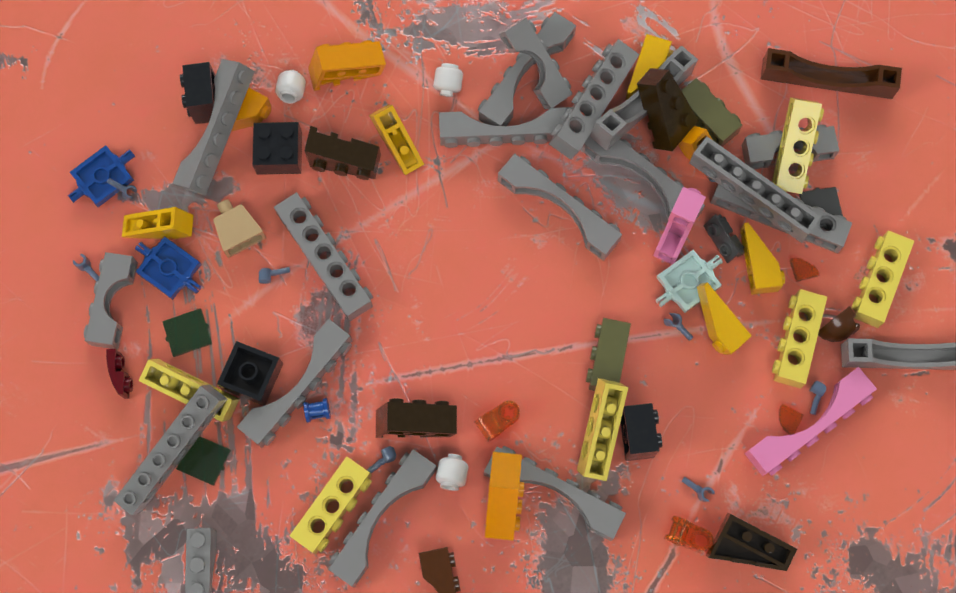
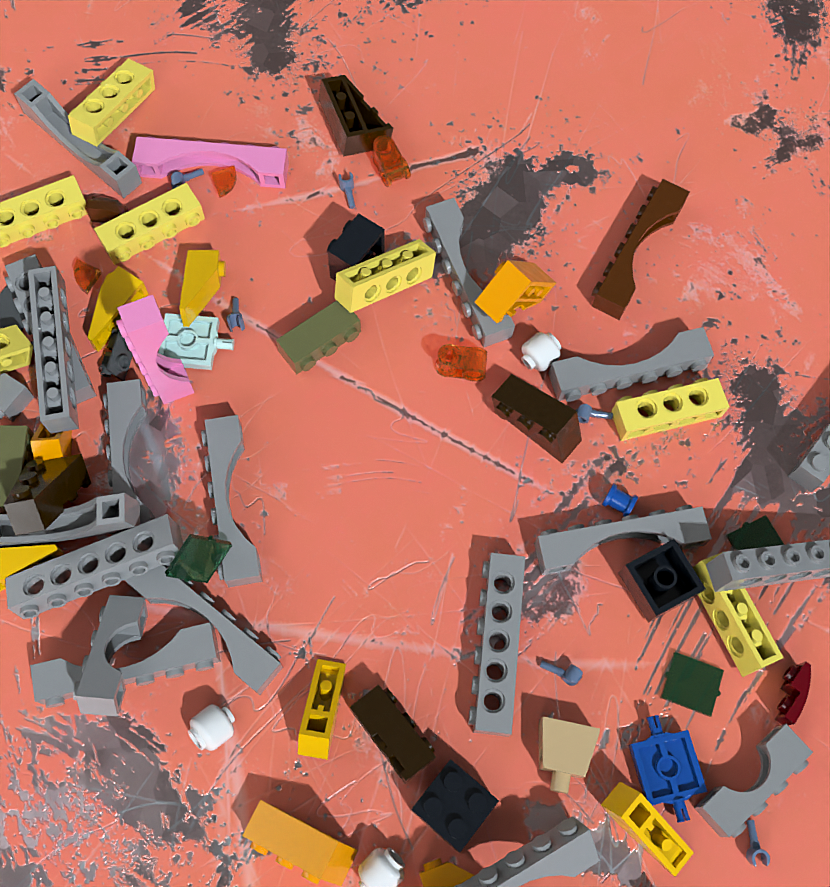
camera: 145 degrees left, 5 degrees down
none -> light yellow brick [68,58,155,147]
none -> clear green piece [165,534,232,583]

